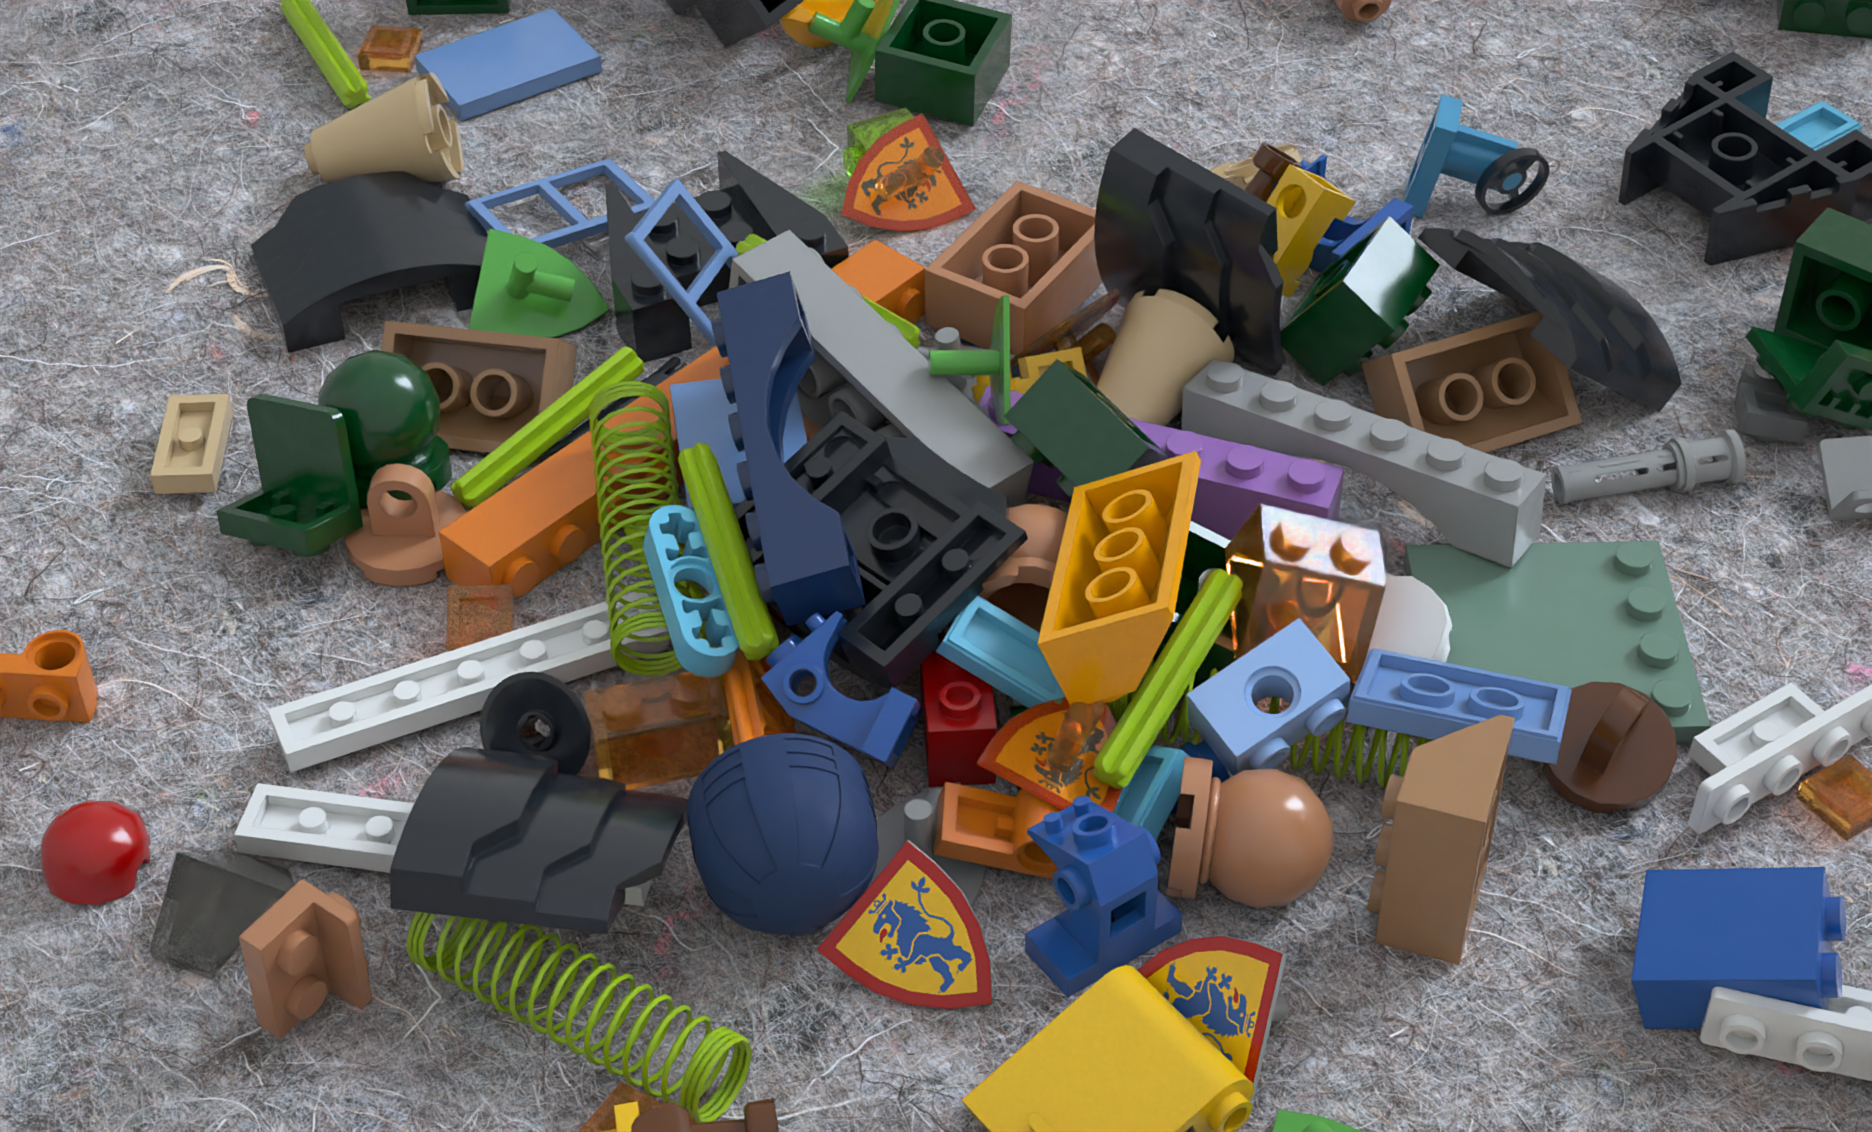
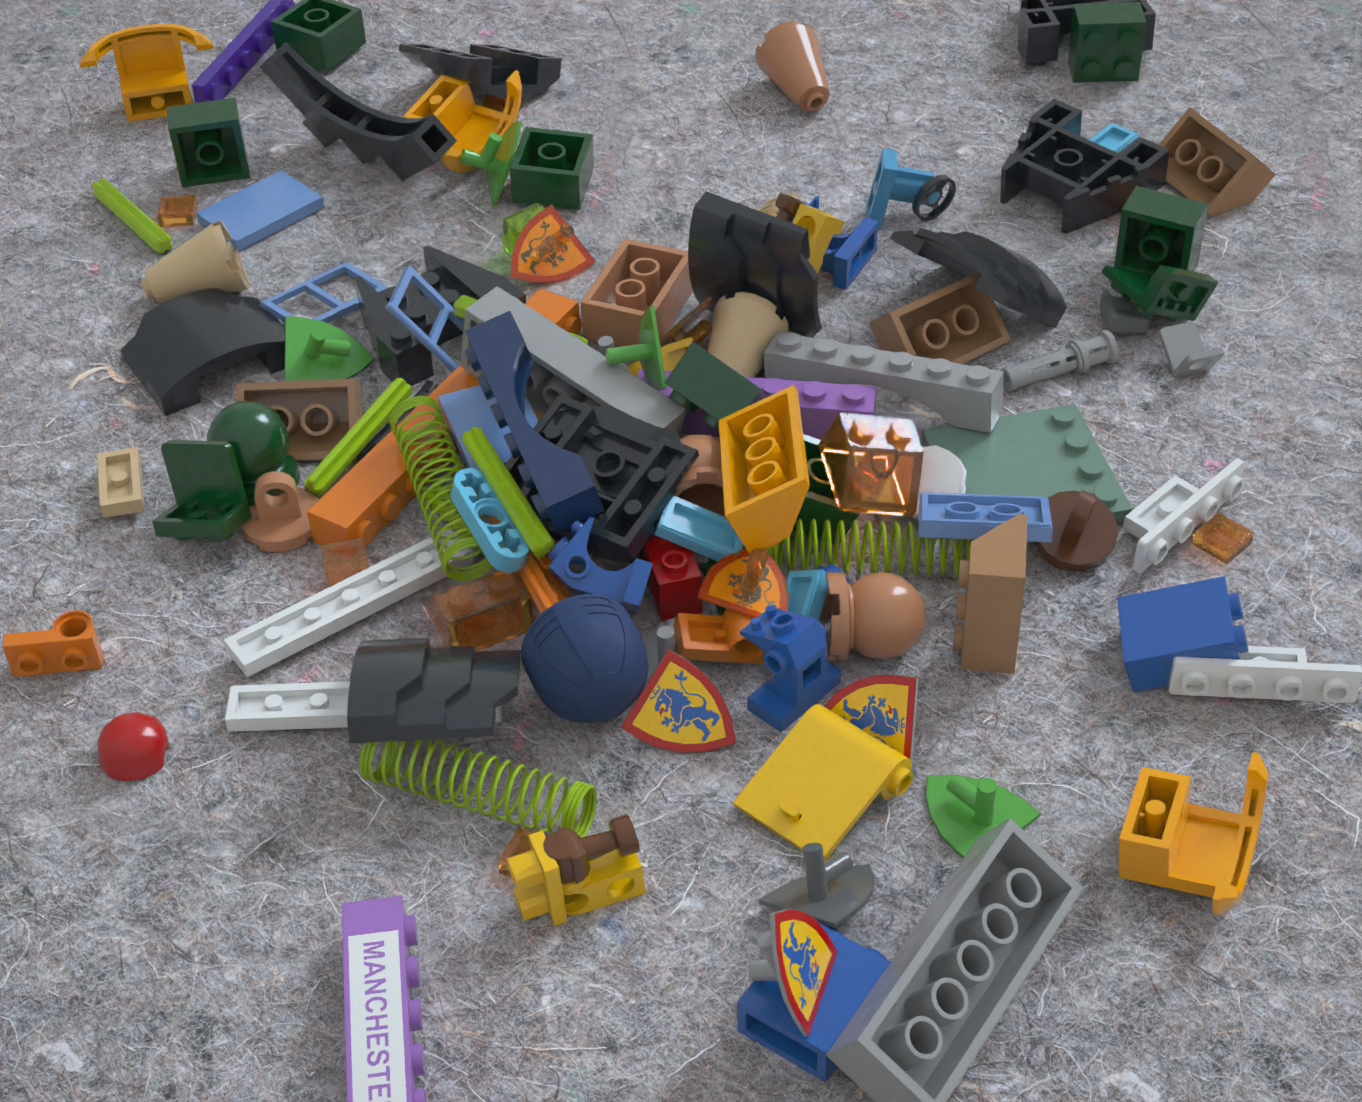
camera: 10 degrees left, 0 degrees up
clear smoke slope [150,849,294,980] -> none
nougat bracket [239,879,372,1039] -> none
black piece [480,672,591,775] -> none
lime axle [1094,569,1243,789] -> none
light blue brick [1186,618,1350,776] -> none
dark green brick [1280,216,1440,386] -> none

